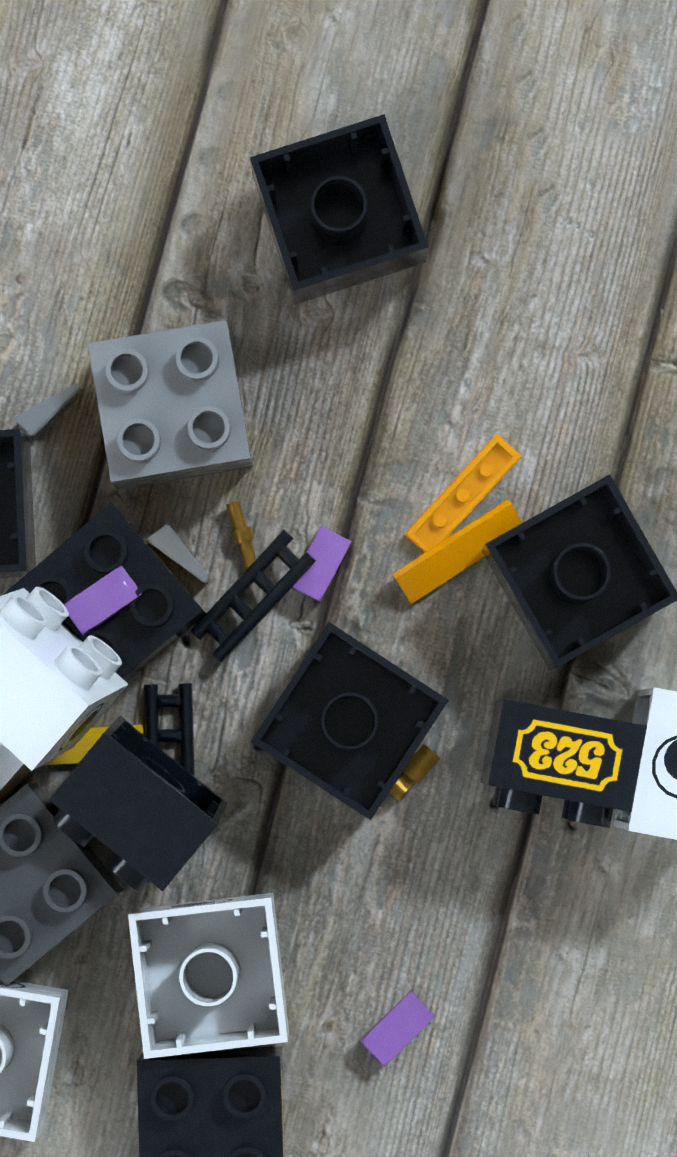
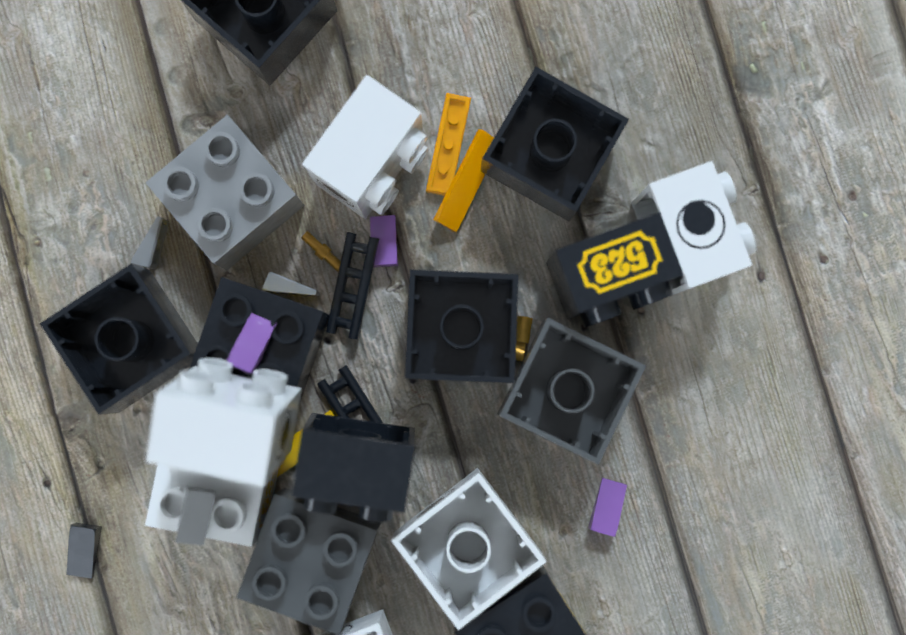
camera: 30 degrees left, 0 degrees up
none -> white brick [302,75,429,219]
none -> dark grey brick [497,318,646,465]

